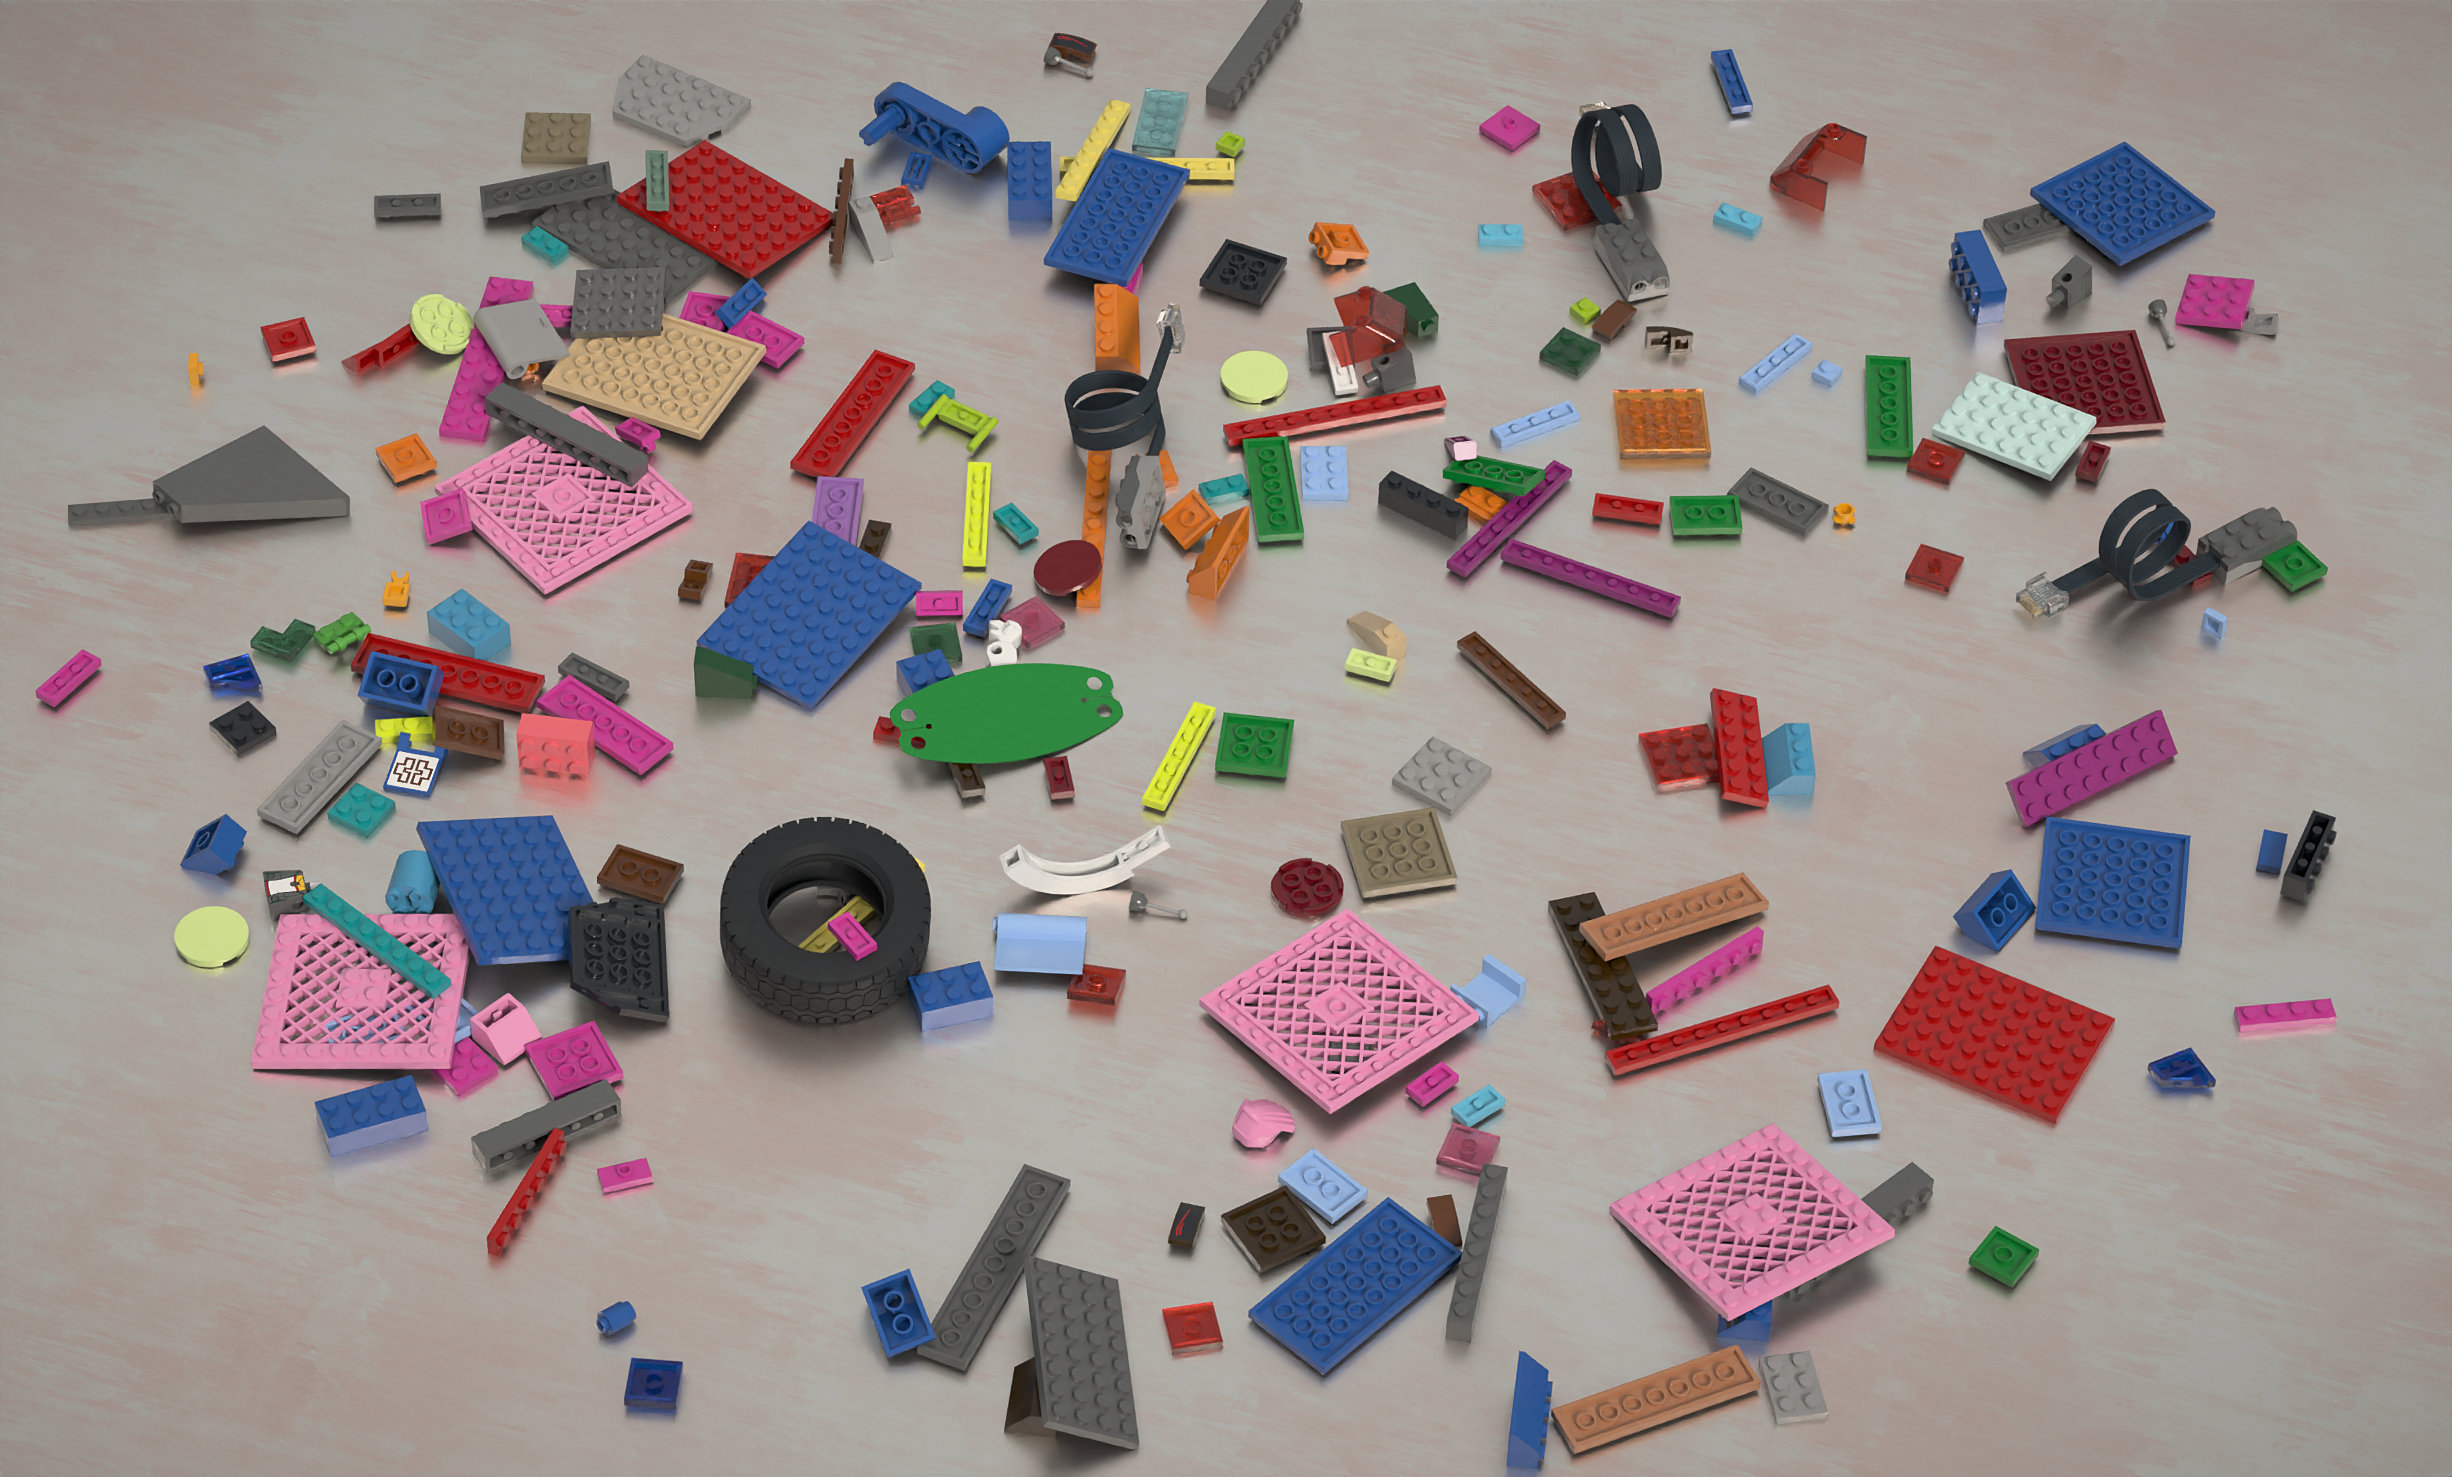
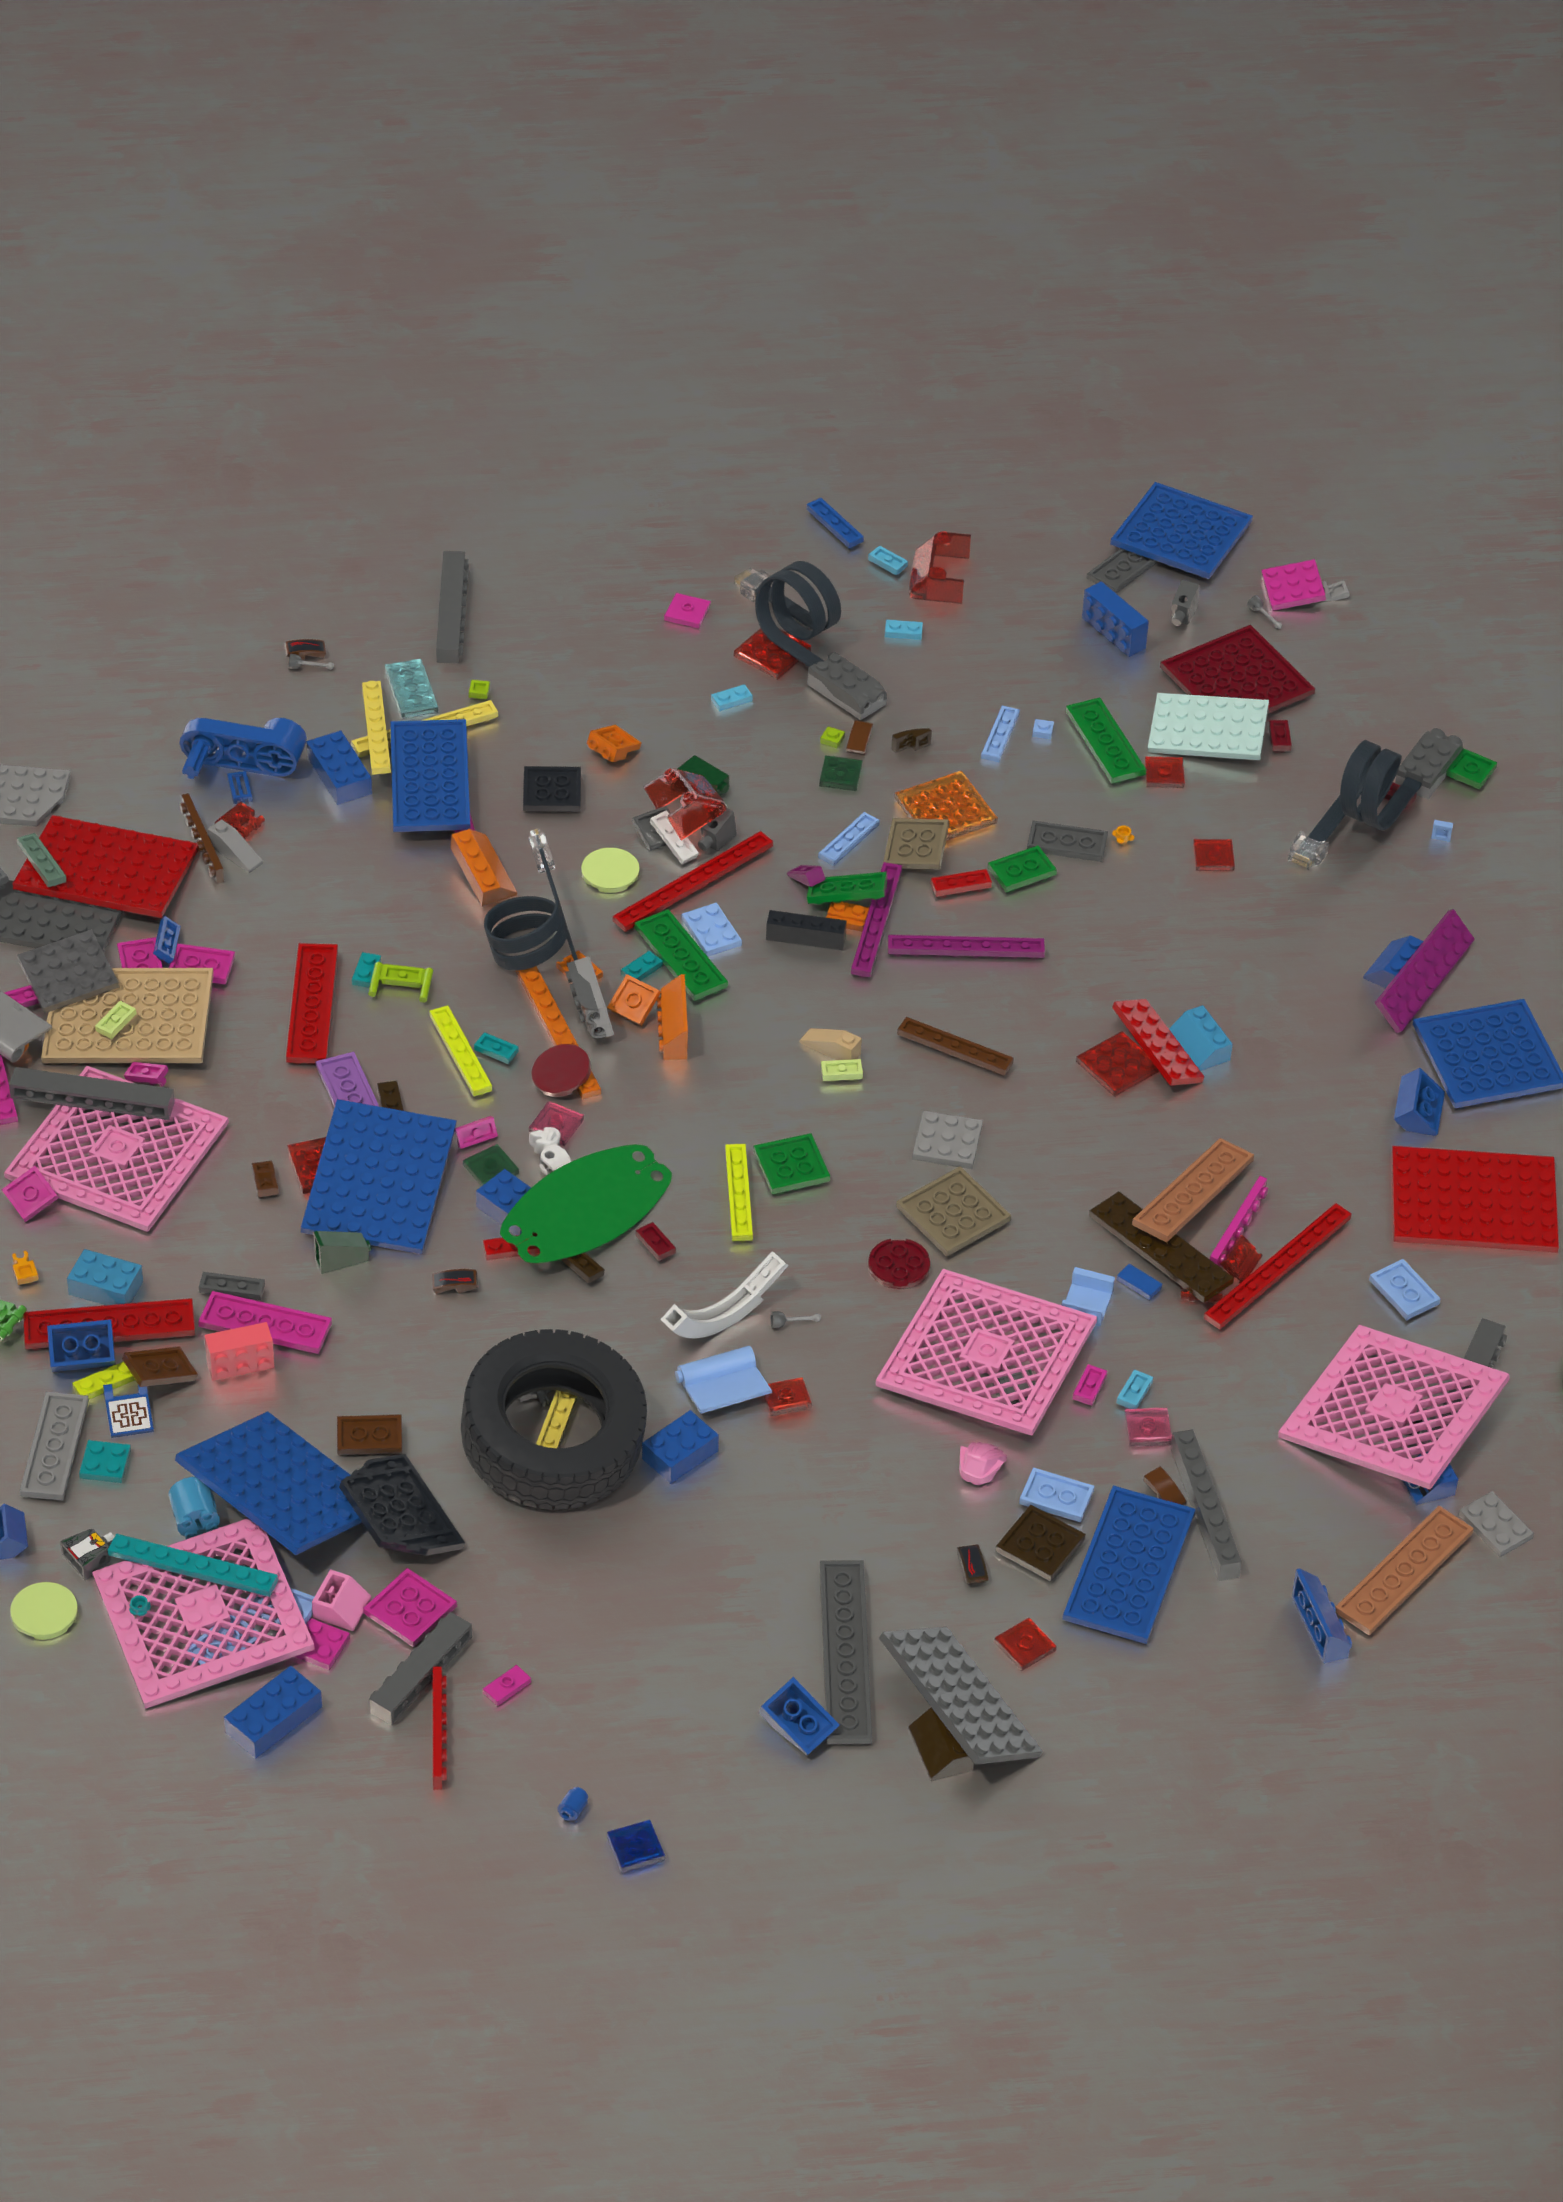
camera: 25 degrees left, 0 degrees up
dark pink plate [828,912,877,961] -> none
blue plate [963,579,1012,637] -> none
none -> yellowish green plate [95,1001,137,1039]
none -> teal plate [129,1595,151,1616]
none -> slope [432,1269,478,1294]
none -> medium azure plate [868,546,908,576]
none -> dark tan plate [883,818,950,869]
none -> blue tile [1116,1264,1162,1300]
none -> clear red plate [1220,1235,1263,1284]

